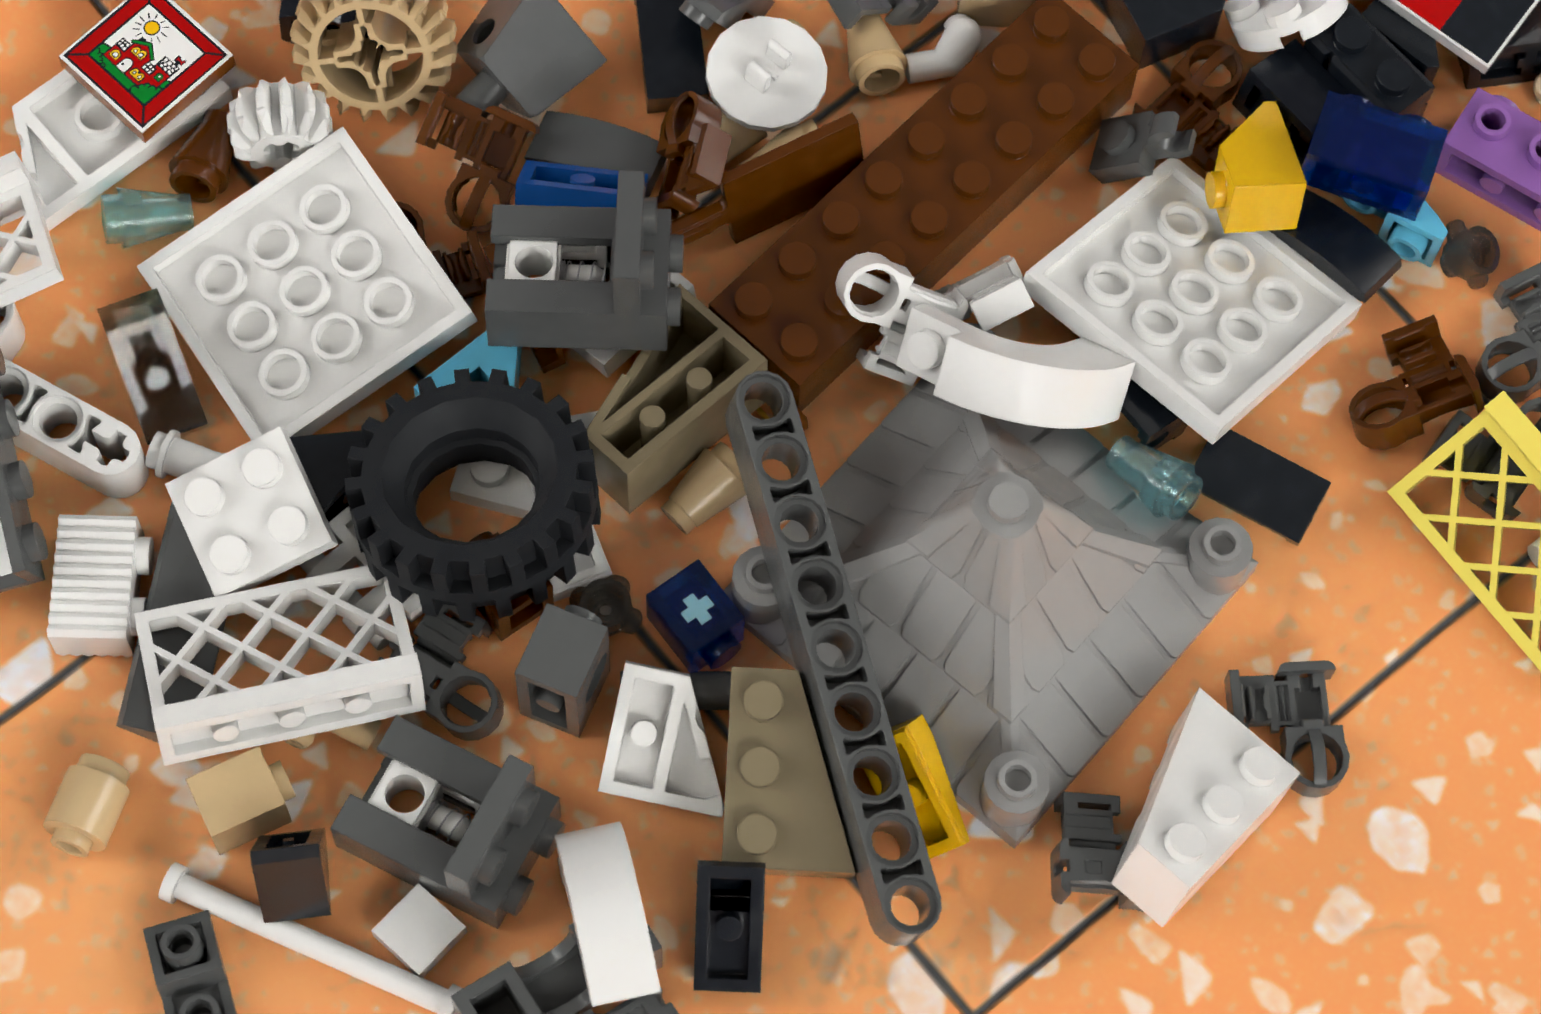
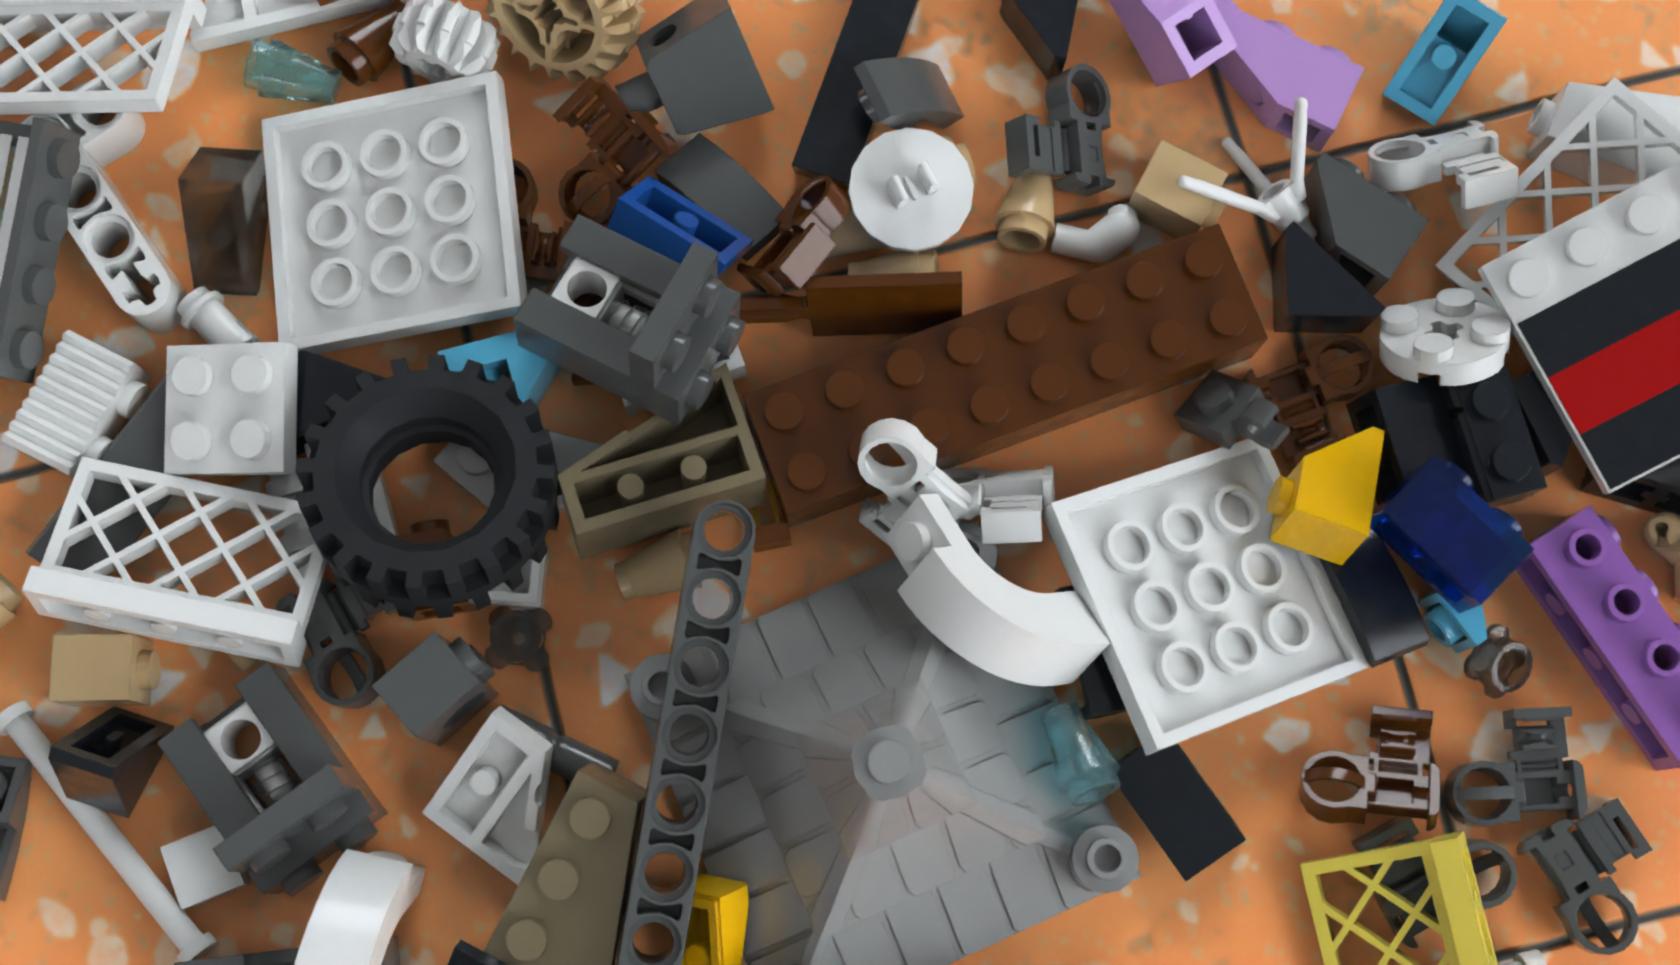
camera: 25 degrees right, 10 degrees up
clear blue brick [646,559,745,673] -> none

